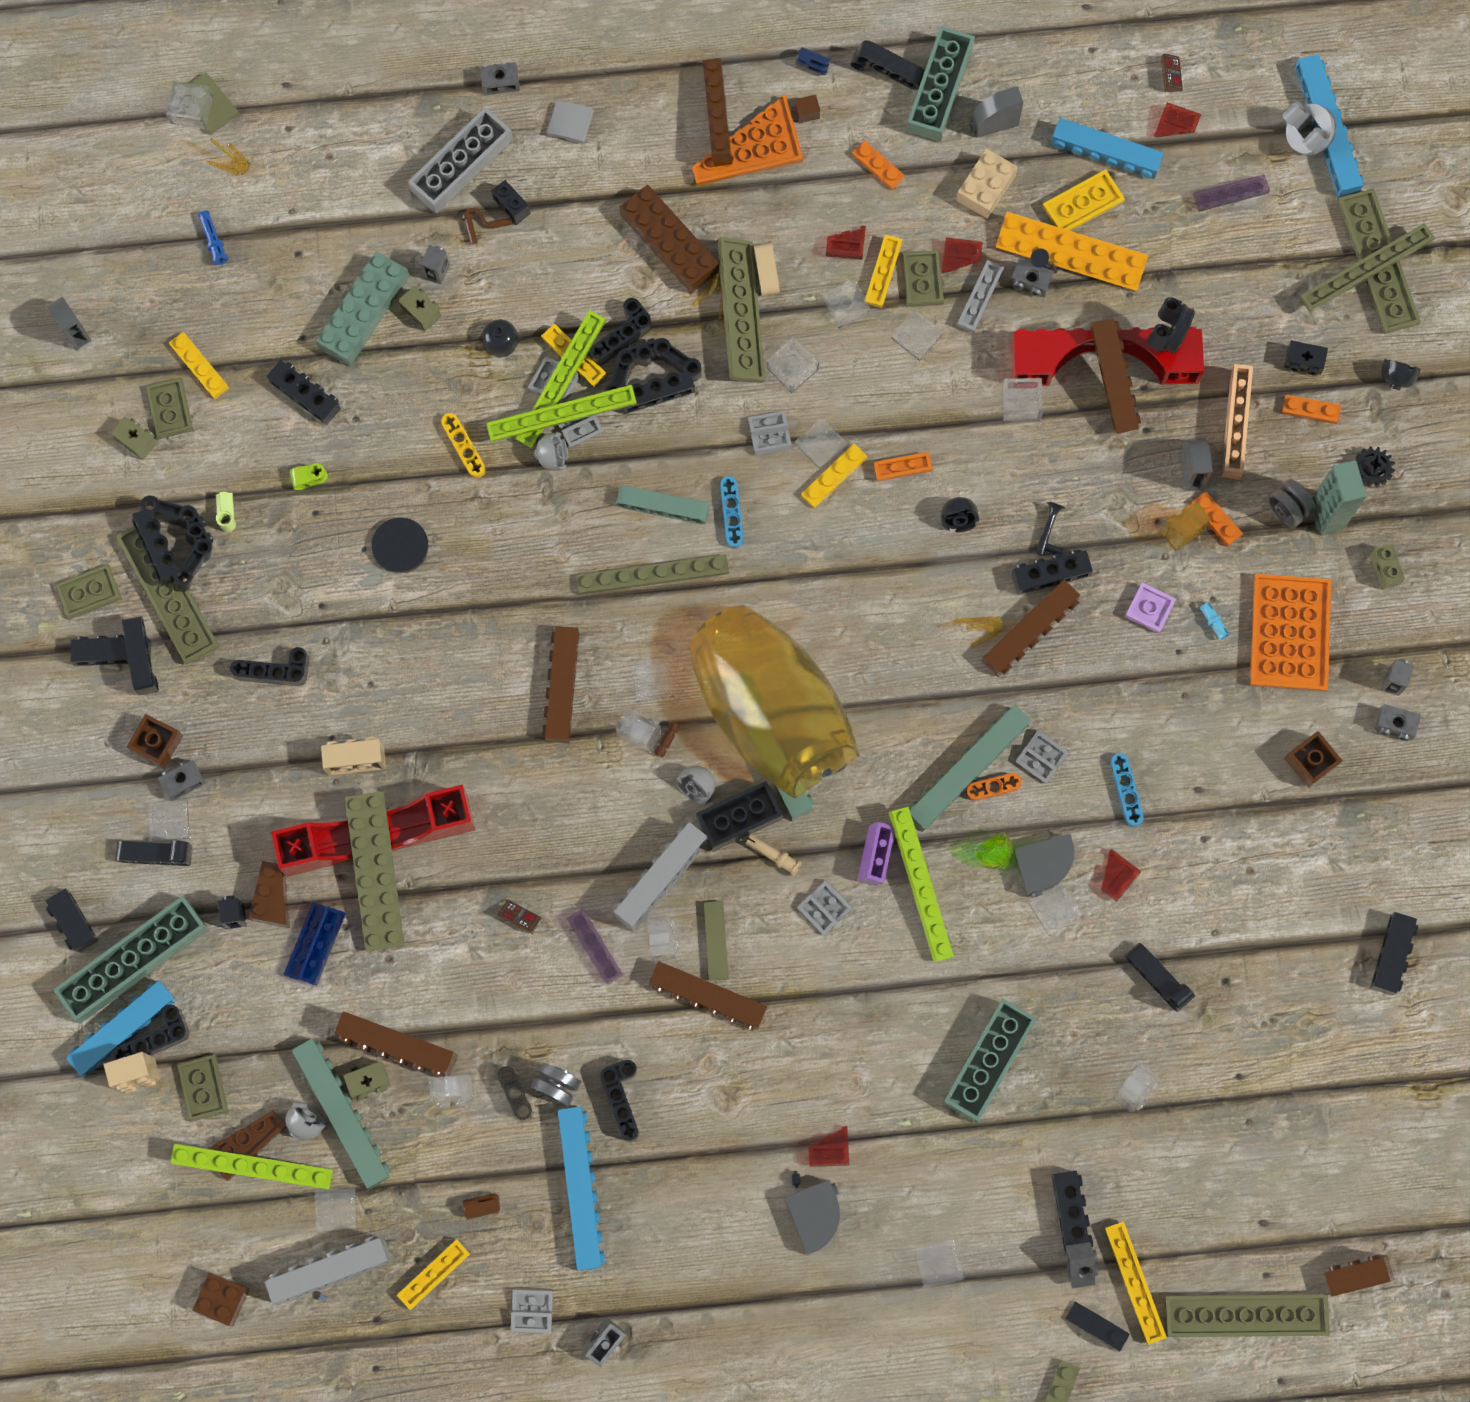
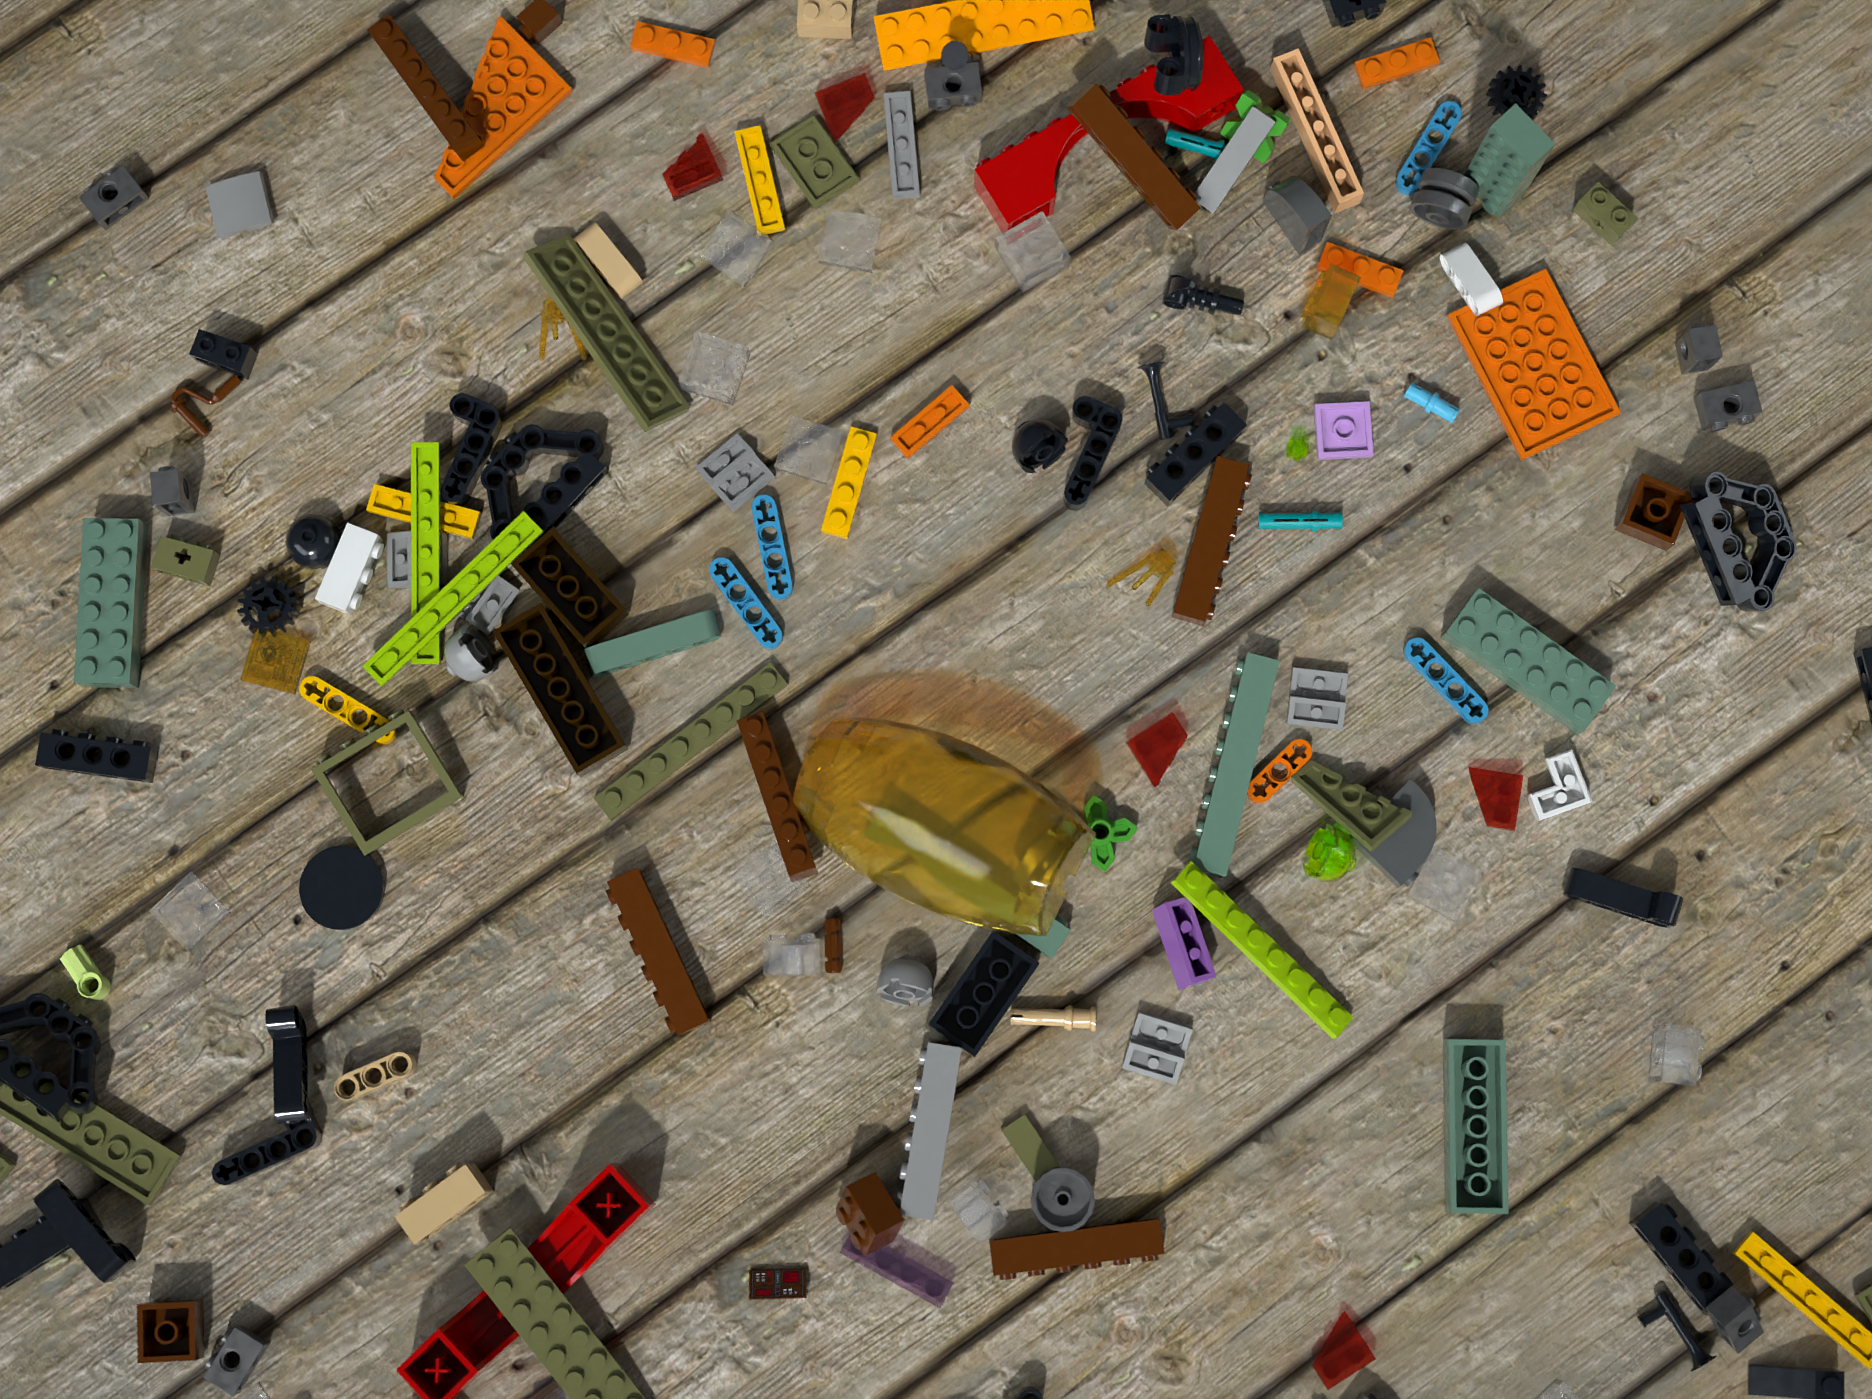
camera: 30 degrees left, 5 degrees up
lime piece [290,463,328,490] -> none
light grey brick [408,107,513,214] -> none
reddish brown brick [619,184,720,294] -> none
none -> clear plate [150,872,231,952]
none -> black gear [237,577,300,637]
none -> clear yellow tile [240,629,311,695]
none -> black beam [265,1005,309,1124]
none -> olive window [311,709,464,856]
none -> white brick [315,523,384,615]
none -> tan beam [334,1052,417,1101]
none -> dark brown brick [493,603,628,778]
none -> dark brown brick [511,527,629,649]
none -> reddish brown brick [737,711,818,883]
none -> dark azure beam [752,495,793,601]
none -> reddish brown brick [836,1172,905,1257]
none -> flat silver wheel [1030,1167,1095,1232]
none -> black beam [1063,396,1123,511]
none -> bright green plant [1063,795,1138,872]
none -> clear red wing [1125,712,1188,788]
none -> black piece [1162,275,1244,316]
none -> teal pin [1165,127,1227,161]
none -> light grey tile [1194,106,1277,213]
none -> bright green plant [1221,90,1291,163]
none -> teal pin [1258,510,1343,532]
none -> clear neon green plate [1286,435,1309,462]
none -> olive wing [1291,760,1412,852]
none -> dark azure beam [1395,101,1462,196]
none -> white beam [1440,243,1503,316]
none -> sand green brick [1441,588,1616,735]
none -> white brick [1528,750,1592,821]
none -> black piece [1637,1291,1717,1371]
none -> black brick [1680,471,1797,612]

